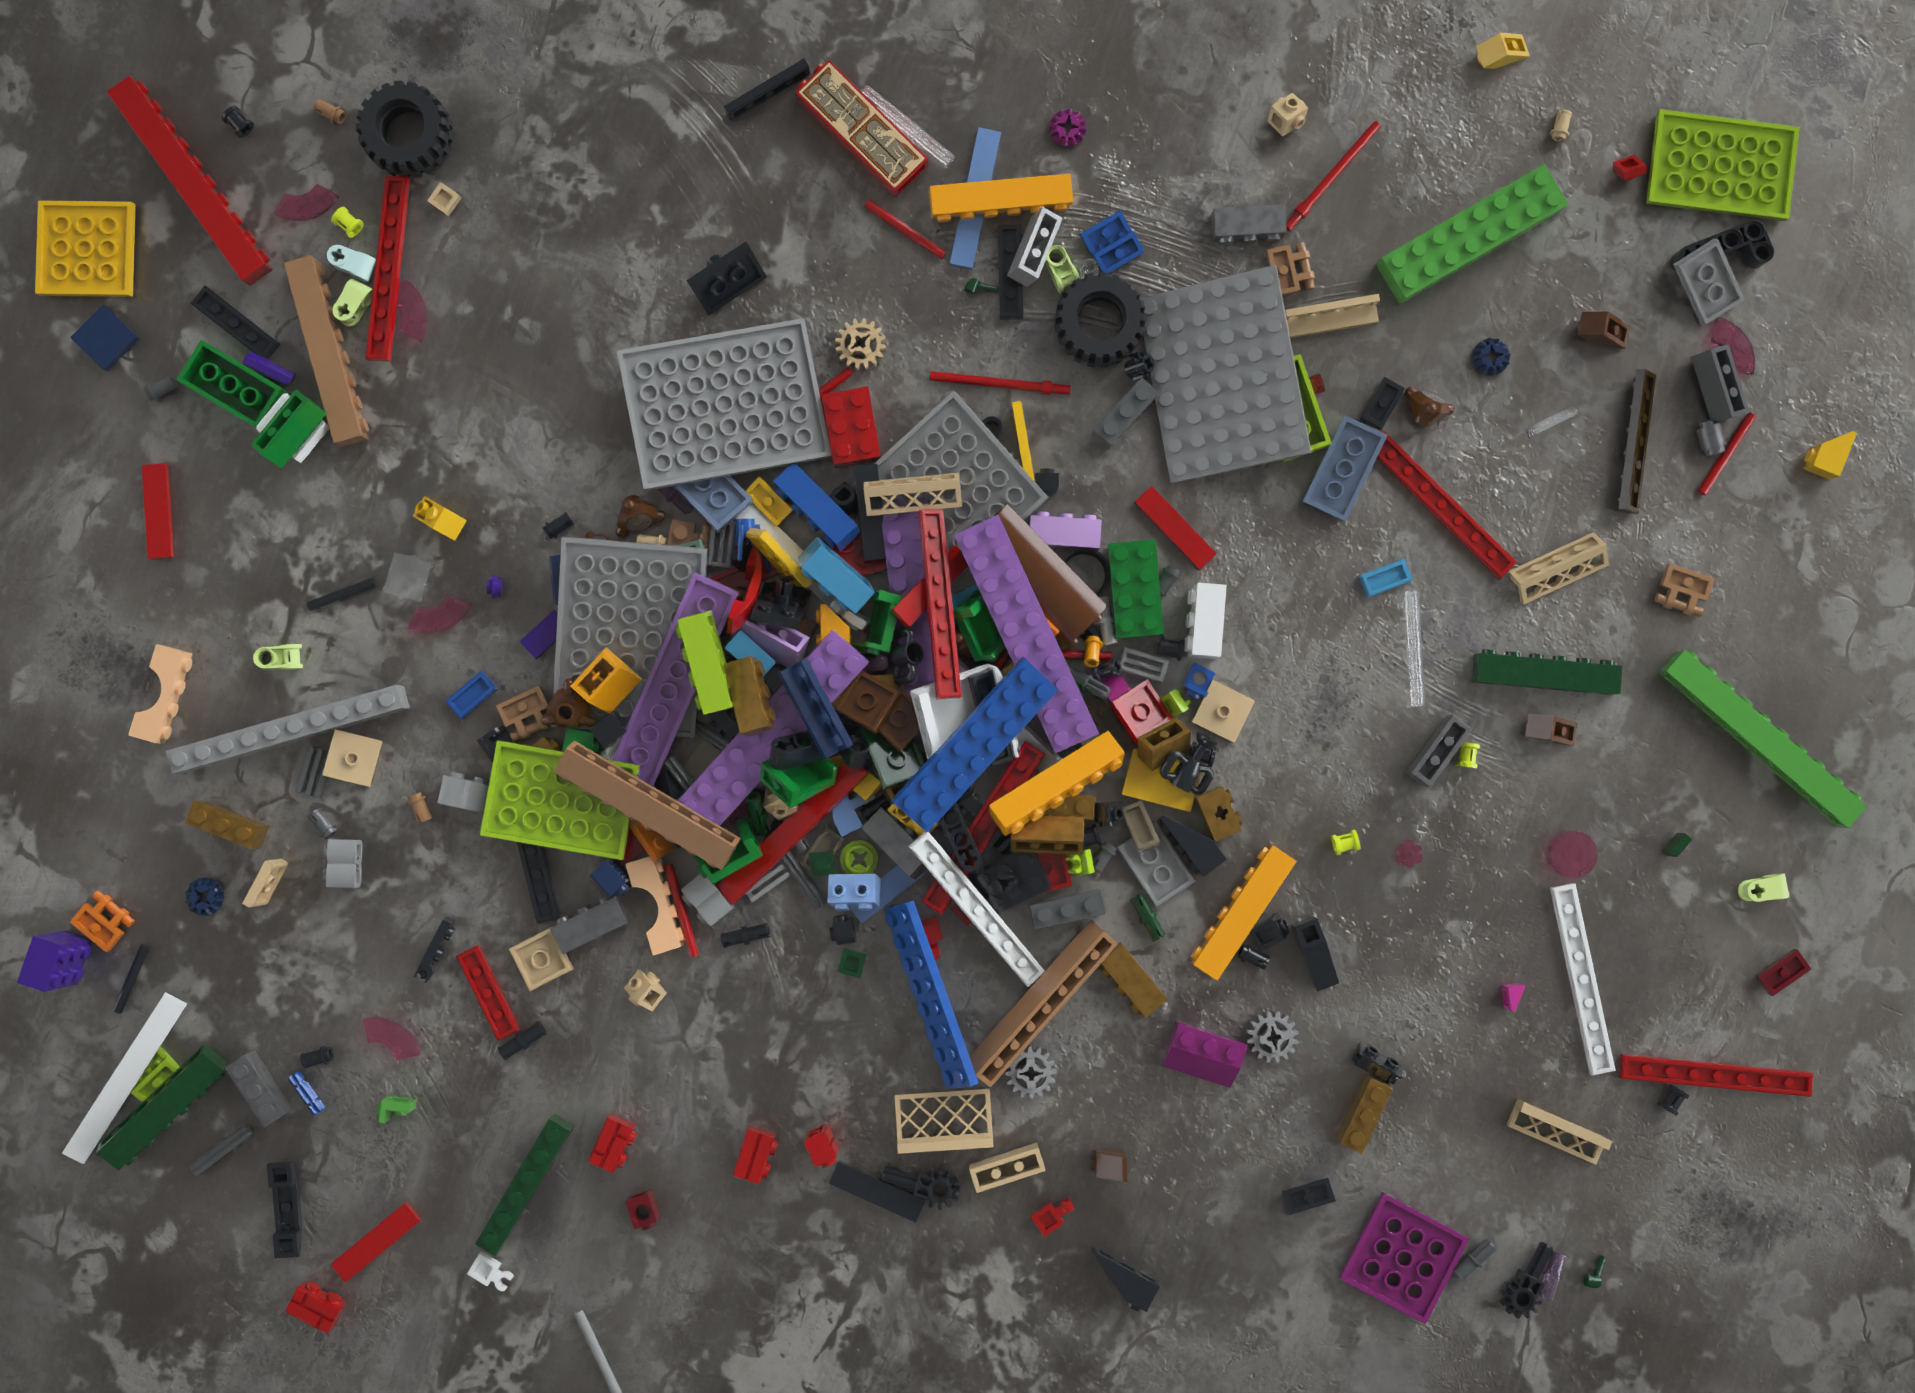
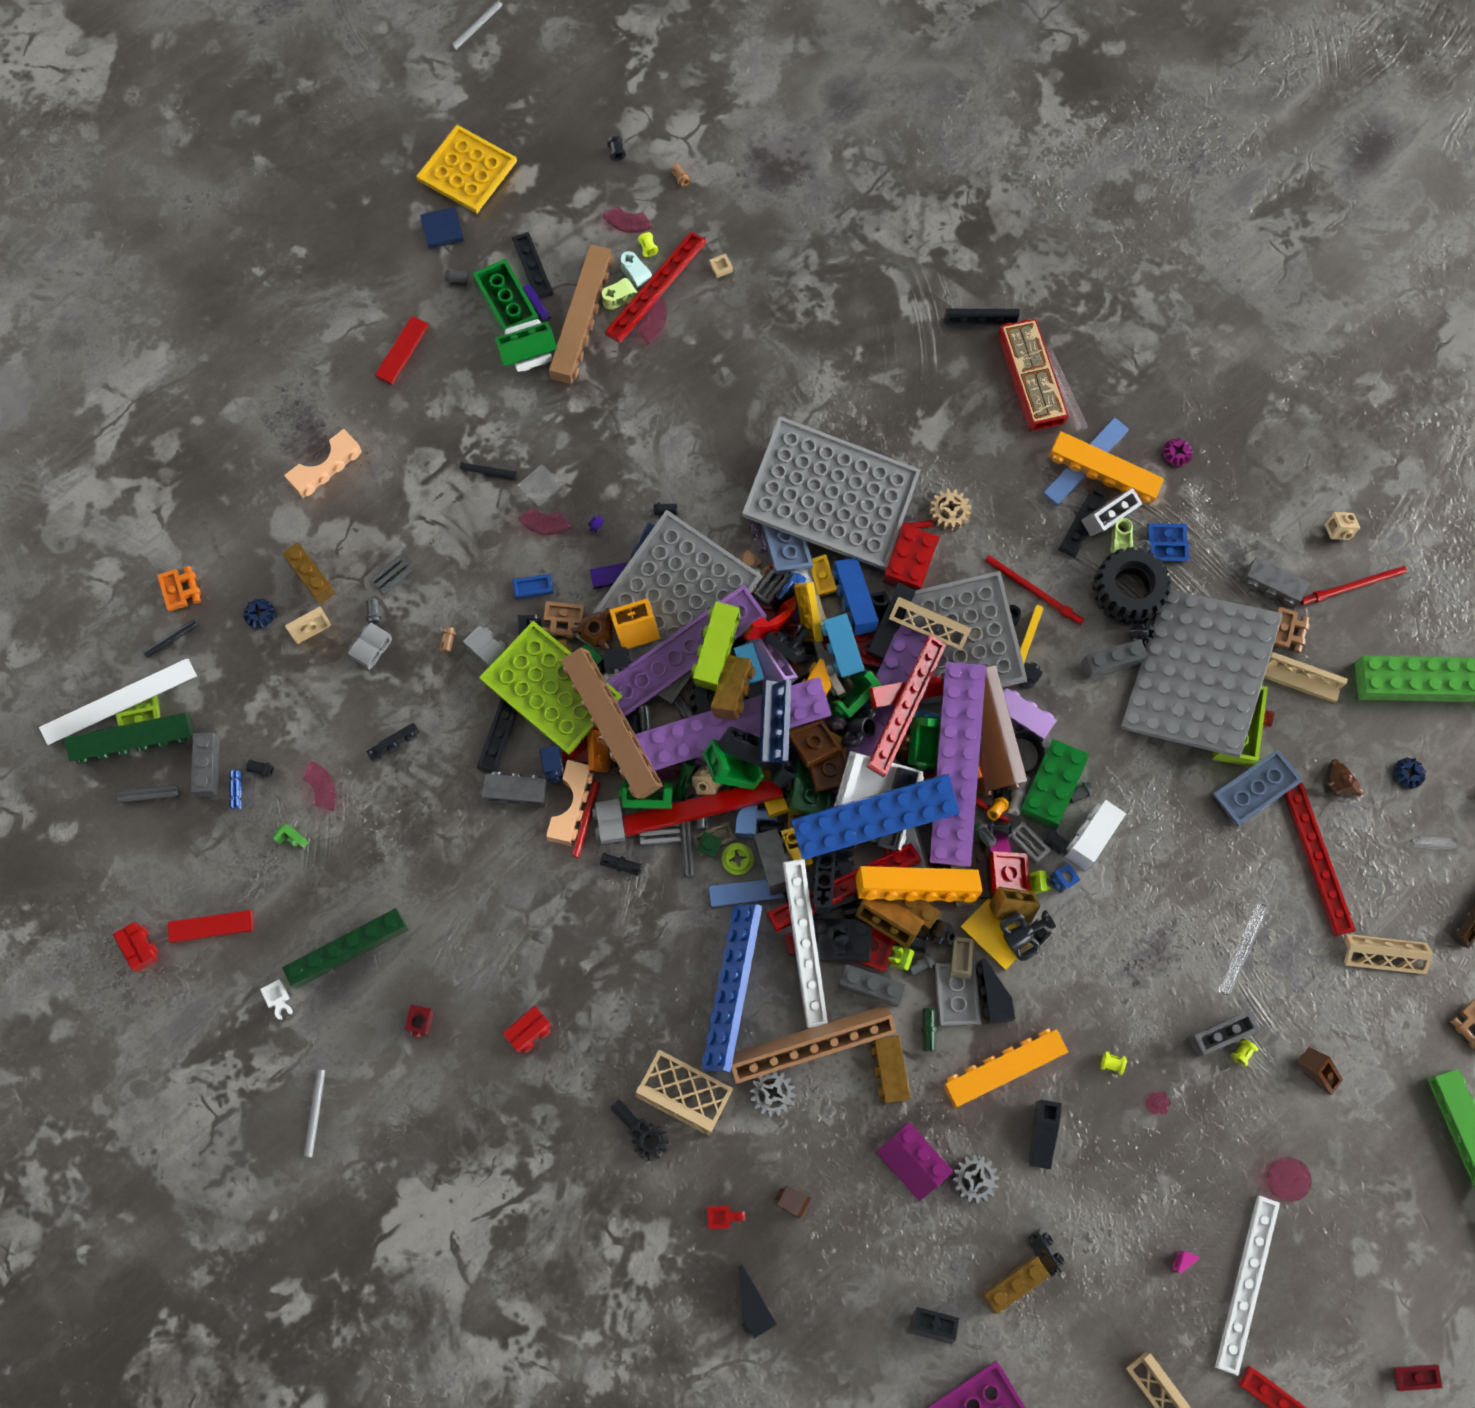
camera: 25 degrees right, 15 degrees down
dark purple brick [17,930,92,992] -> none
red brick [106,75,273,286] -> none
light grey brick [166,685,410,774] -> none
yellowish green piece [253,644,303,670] -> none
black slope [267,1161,302,1259] -> none
tan plate [322,729,383,787] -> none
black tyre [356,80,453,178] -> none
yellow slope [413,496,467,541] -> none
red tile [456,945,521,1041] -> none
black pin [498,1021,547,1060] -> none
tan plate [509,927,574,991] -> none
red brick [588,1114,638,1173] -> none
reddish brown rock [616,495,666,538] -> none
tan brick [624,969,667,1011] -> none
black plate [686,241,767,316] -> none
red brick [804,1124,839,1168] -> none
light blue brick [827,874,881,911] -> none
black plate [829,914,857,945] -> none
black tile [829,1160,925,1223] -> none
dark green plate [837,948,867,978] -> none
red bar [864,199,946,260] -> none
red plate [921,916,943,959] -> none
dark green hand [964,278,999,295] -> none
tan brick [969,1143,1046,1193] -> none
red tile [1134,486,1217,570] -> none
tan plate [1191,680,1255,743] -> none
pearl gold brick [1194,786,1243,842] -> none
black pin [1238,944,1270,970] -> none
black bracket [1249,912,1289,951] -> none
dark azure tile [1359,559,1413,598] -> none
black plate [1360,377,1405,431] -> none
dark green brick [1472,649,1623,695] -> none
dark green tile [1662,833,1692,857] -> none
yellowish green piece [1738,873,1790,902] -> none

